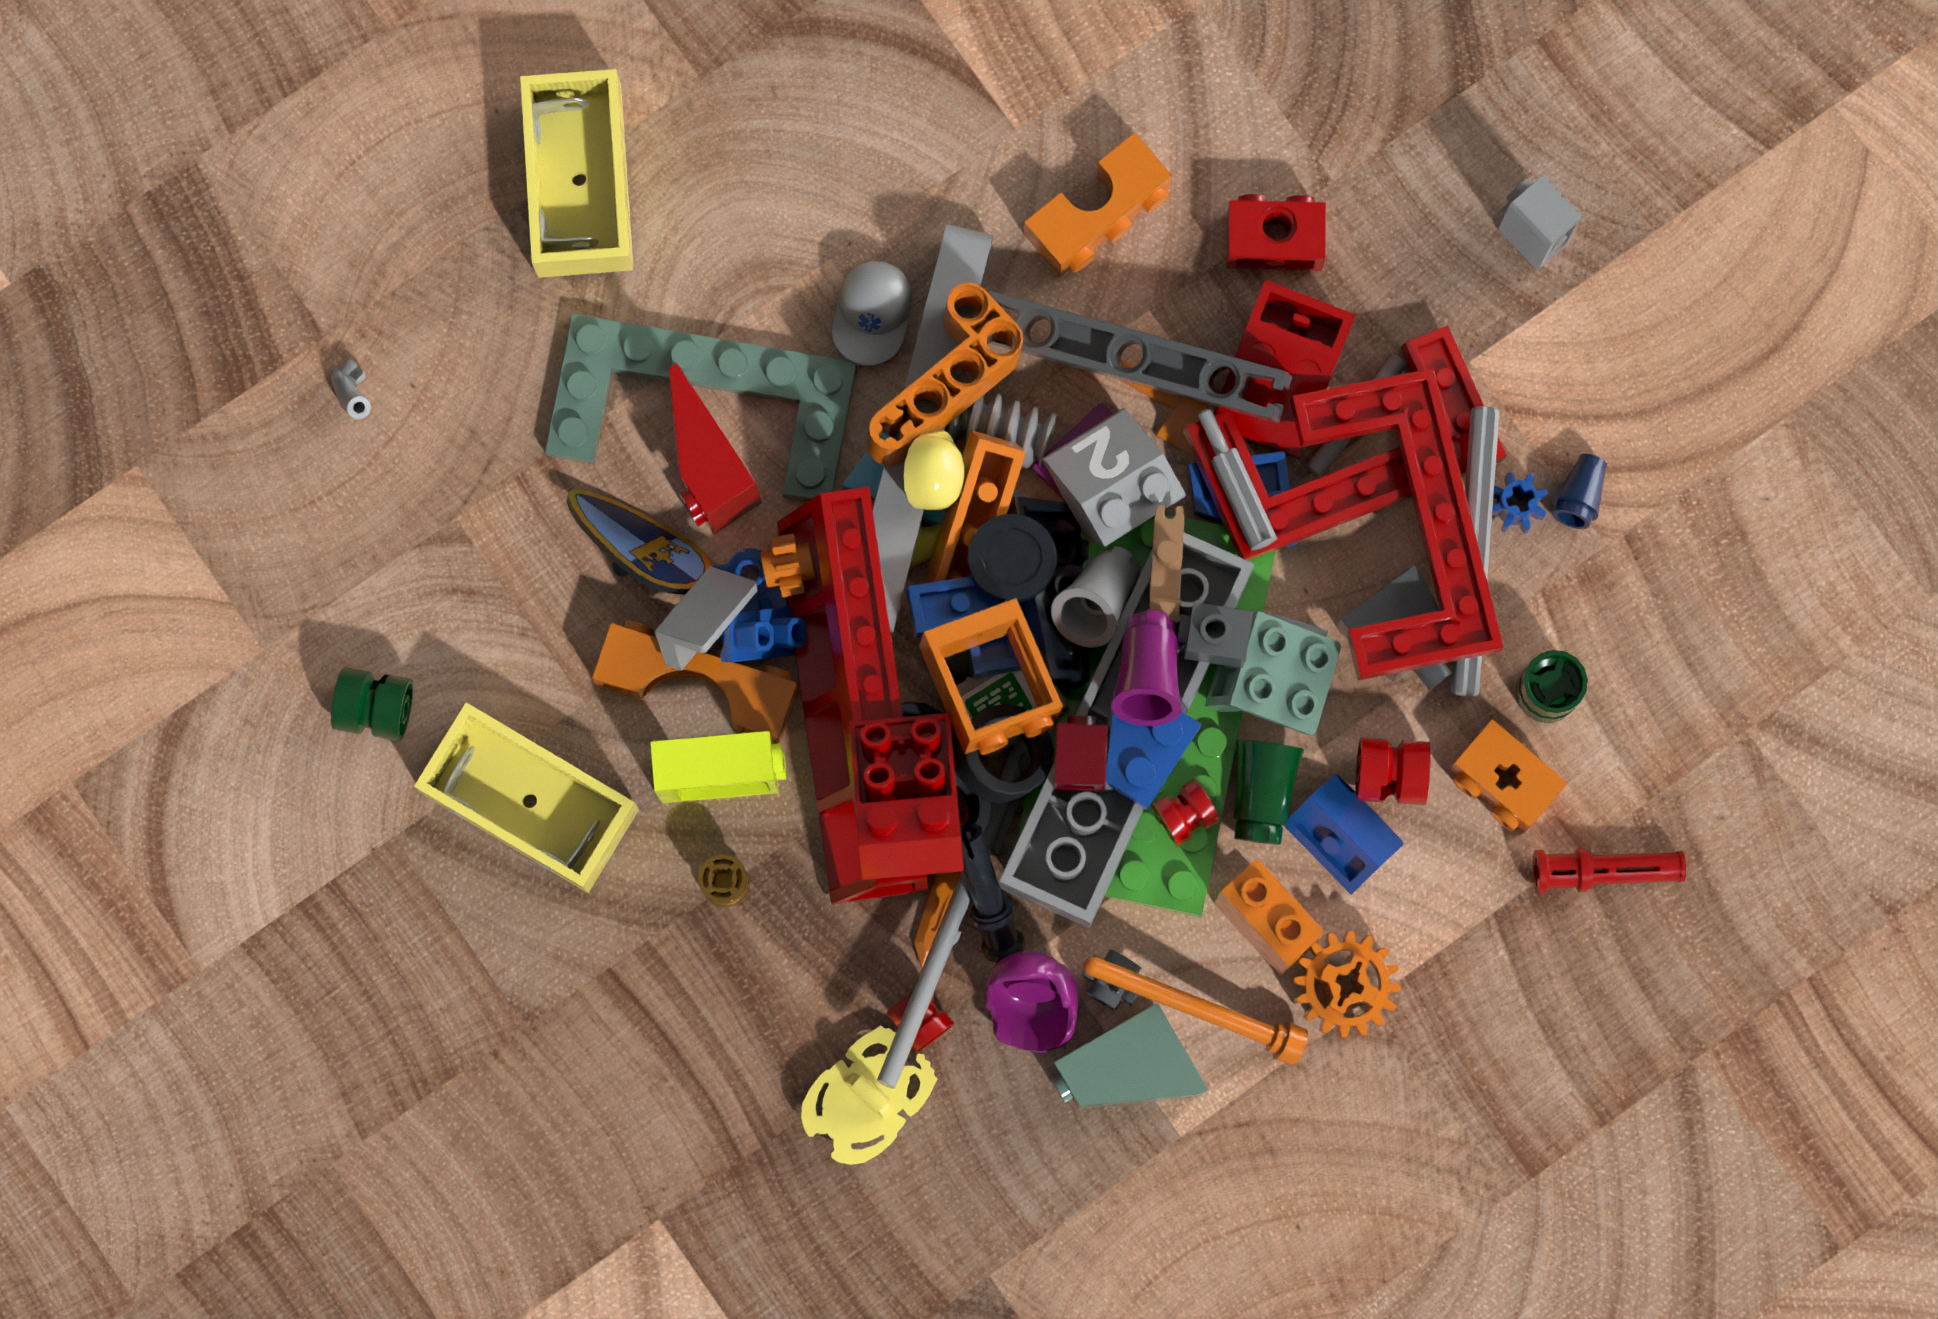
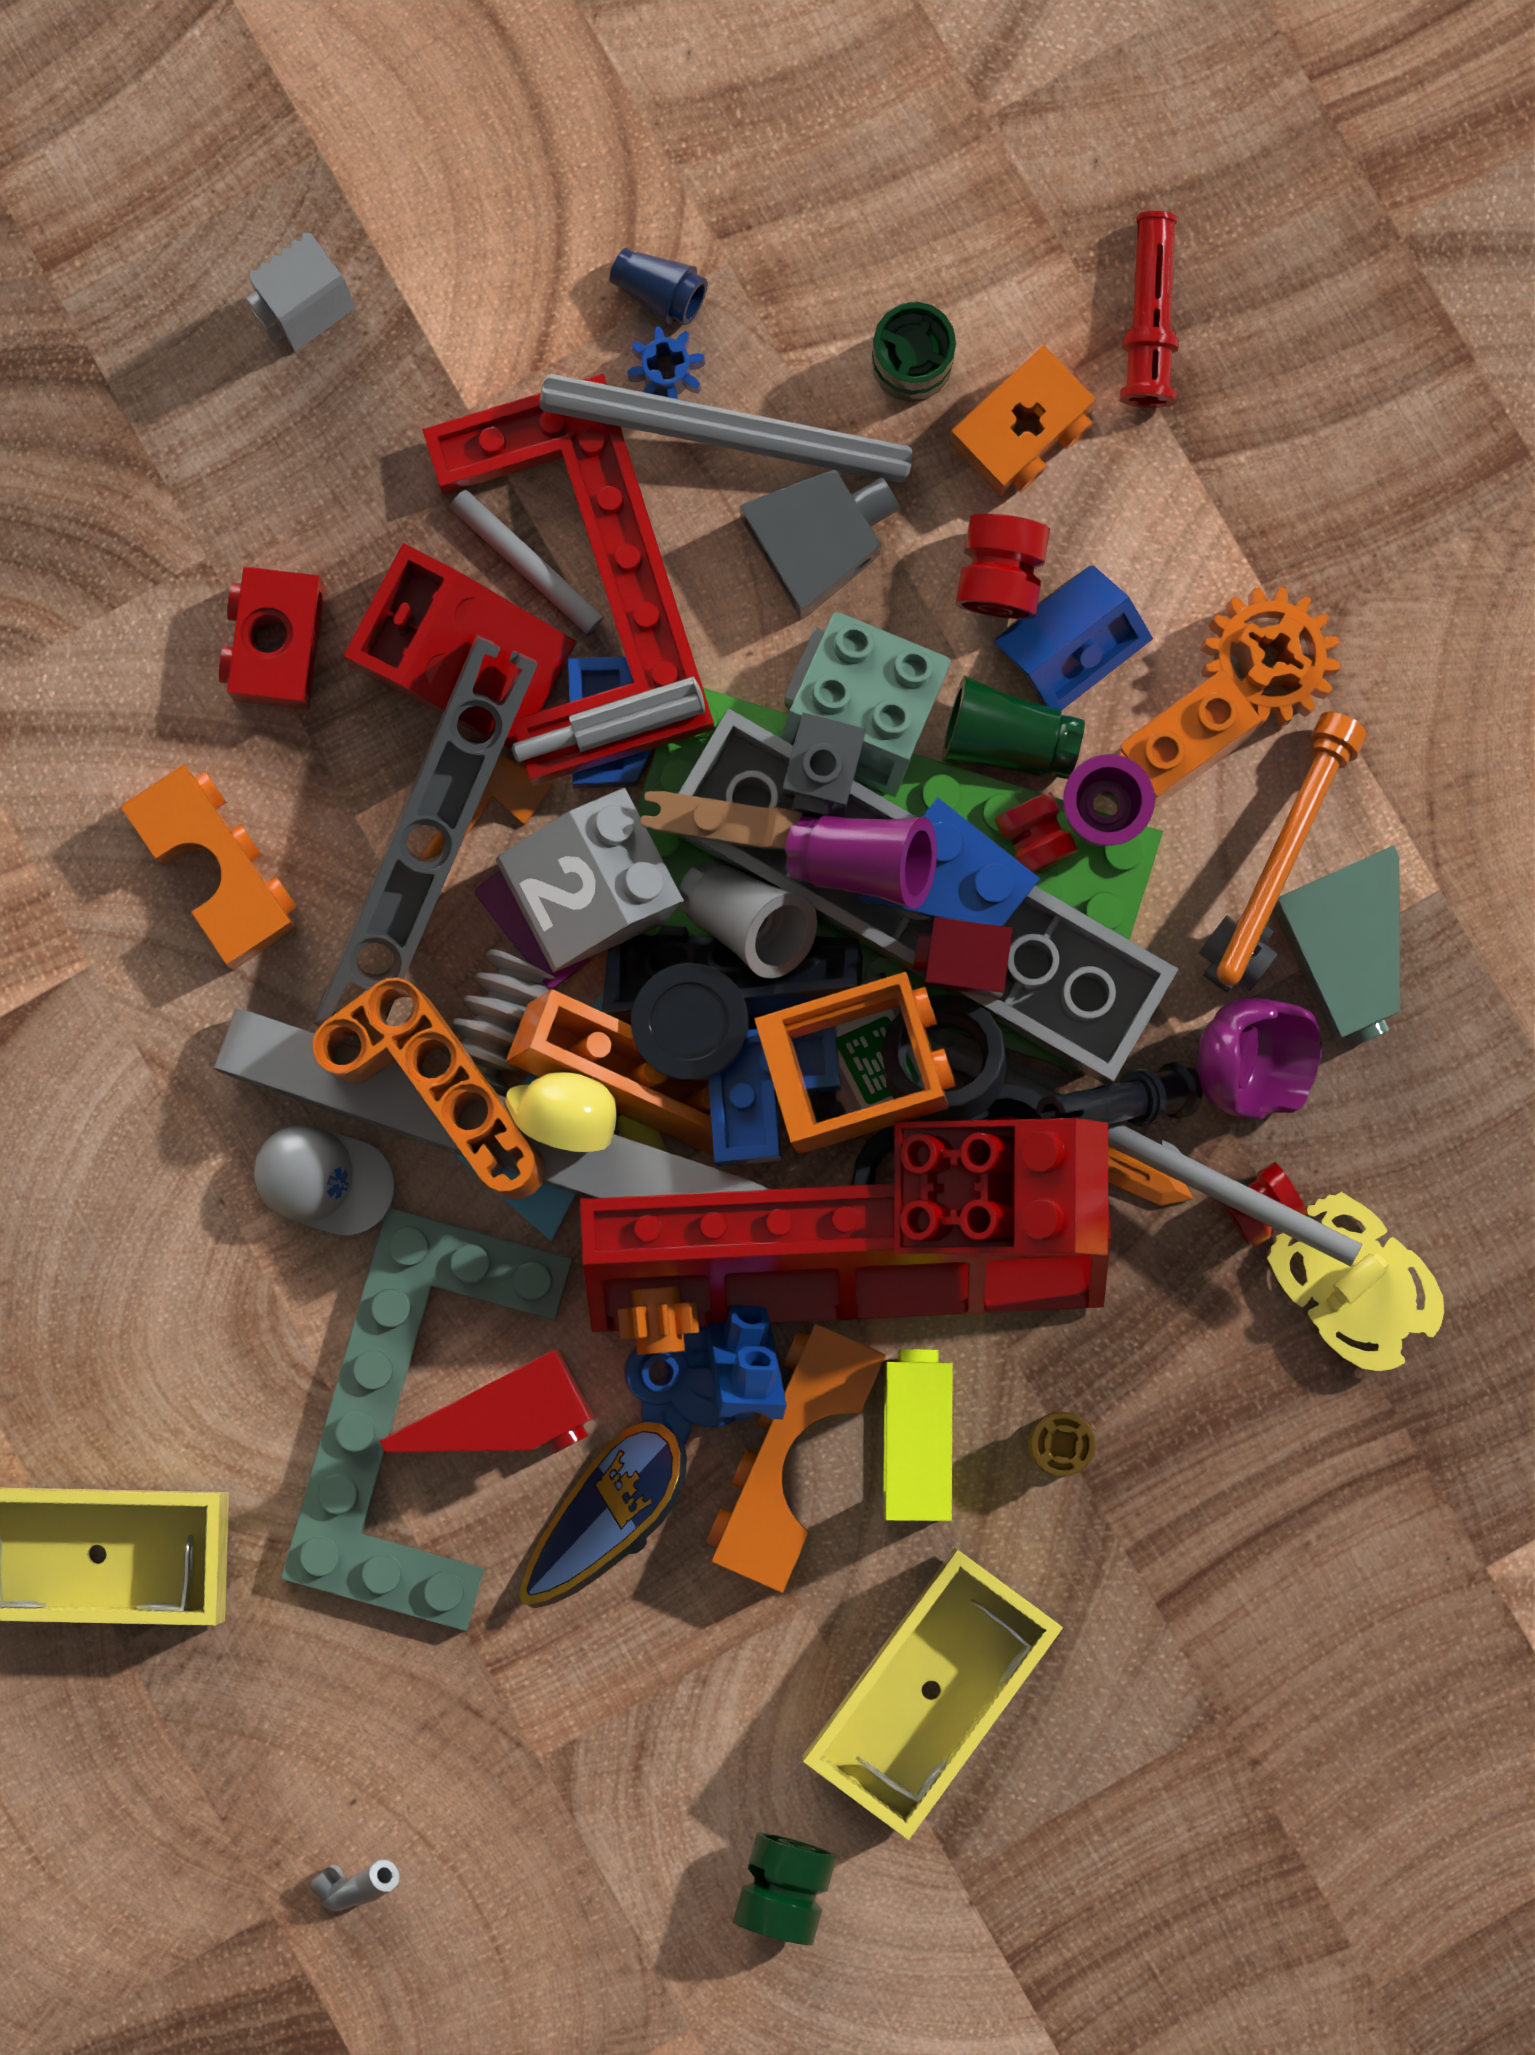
camera: 85 degrees left, 5 degrees up
light grey panel [655,566,758,671] -> none
red plate [1290,368,1504,680] -> none
none -> magenta plant [1063,754,1155,847]

